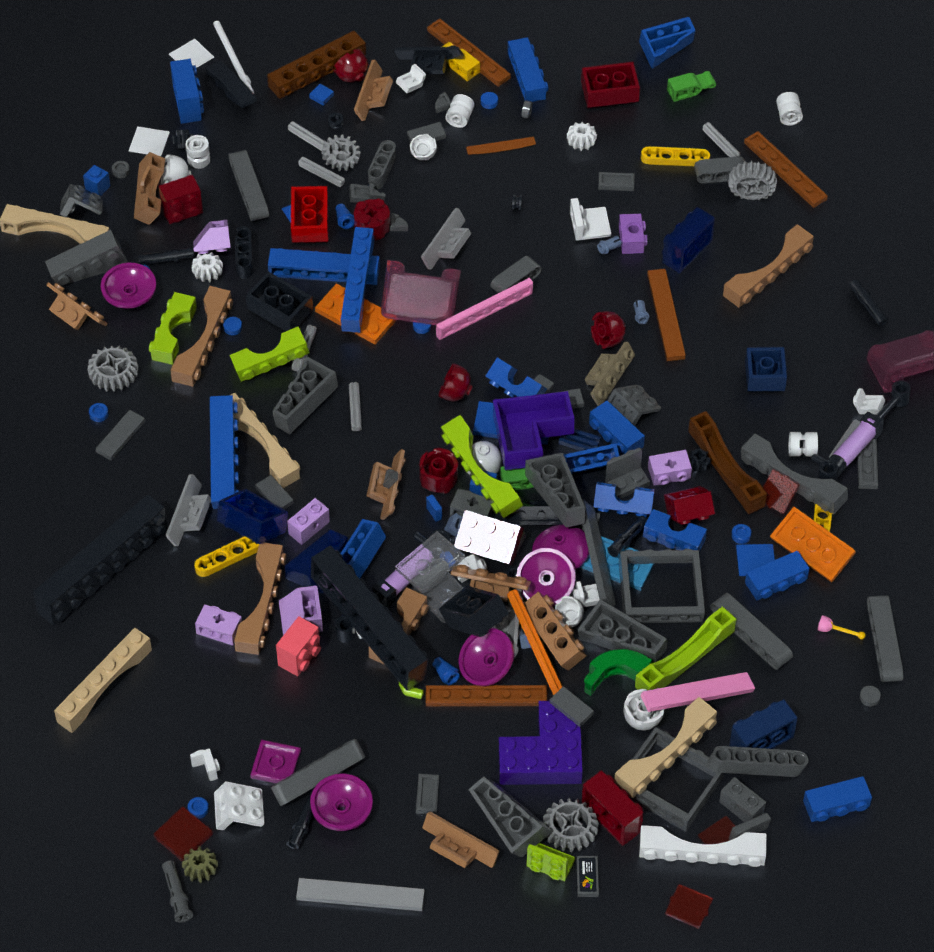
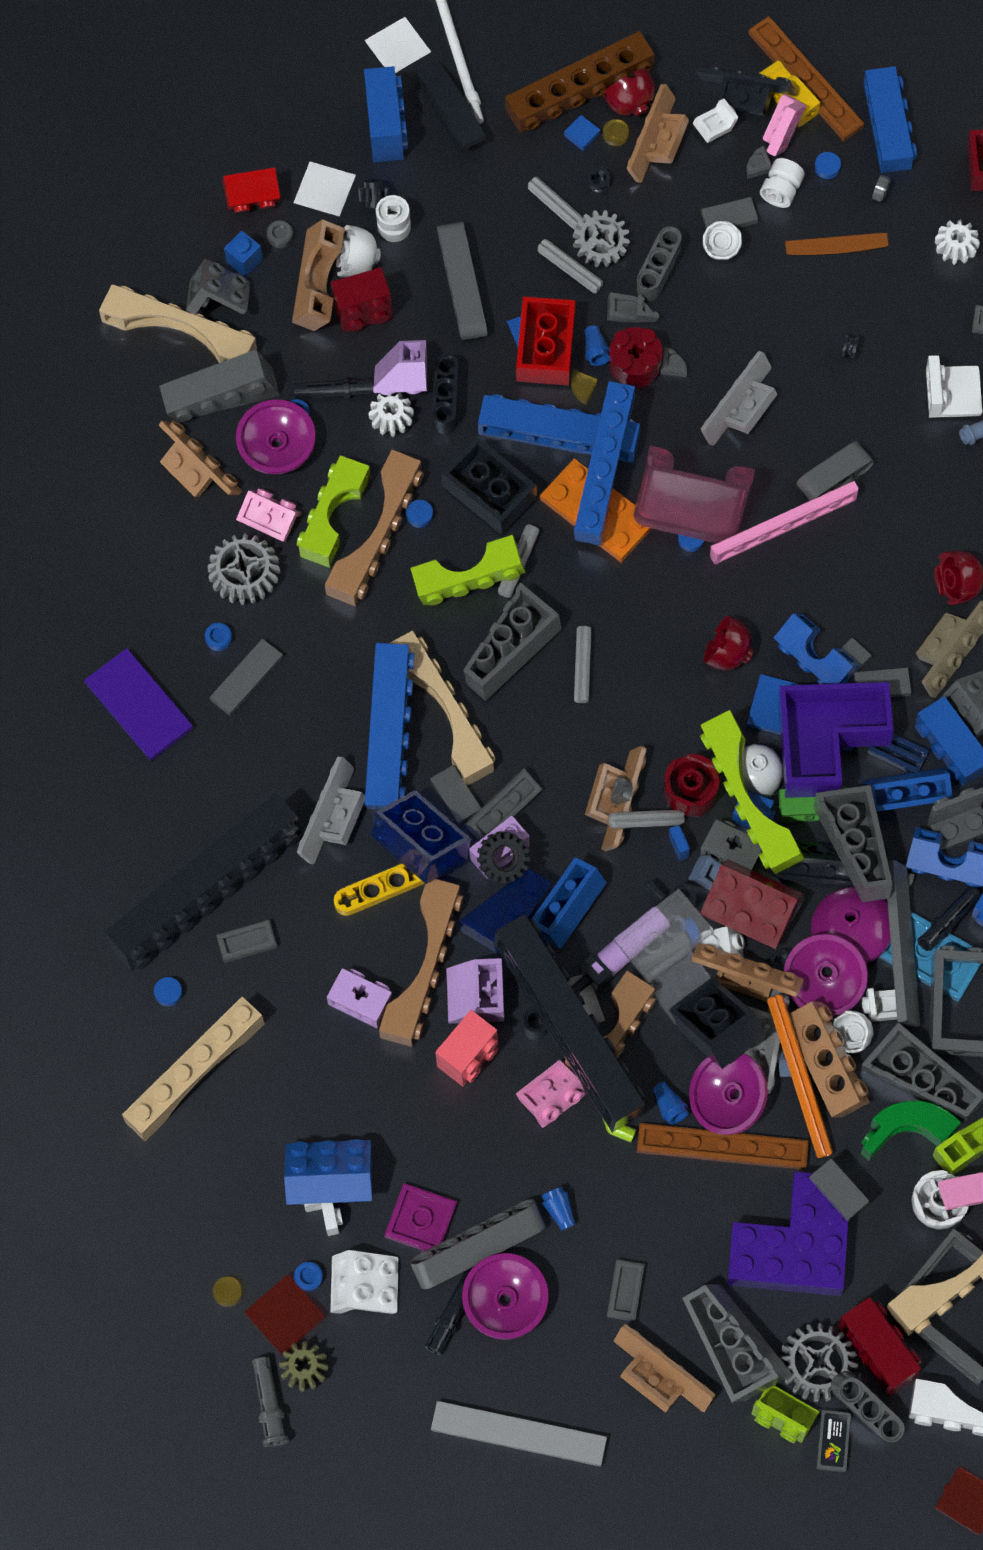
camera: 10 degrees right, 15 degrees up
none -> dark purple tile [84,648,193,761]
none -> blue tile [154,977,182,1007]
none -> clear yellow tile [213,1277,242,1307]
none -> dark grey tile [216,920,277,963]
none -> red brick [222,167,280,213]
none -> bright pink bracket [236,488,302,542]
none -> blue brick [284,1139,373,1205]
none -> dark grey tile [464,769,542,841]
none -> black tyre [477,831,530,883]
none -> bright pink bracket [516,1060,586,1128]
none -> blue cone [542,1186,576,1231]
none -> clear yellow tile [571,370,597,405]
none -> clear yellow tile [603,119,629,146]
none -> light grey axle [608,810,685,828]
none -> bright pink bracket [763,94,806,156]
none -> dark grey beam [831,1372,905,1442]

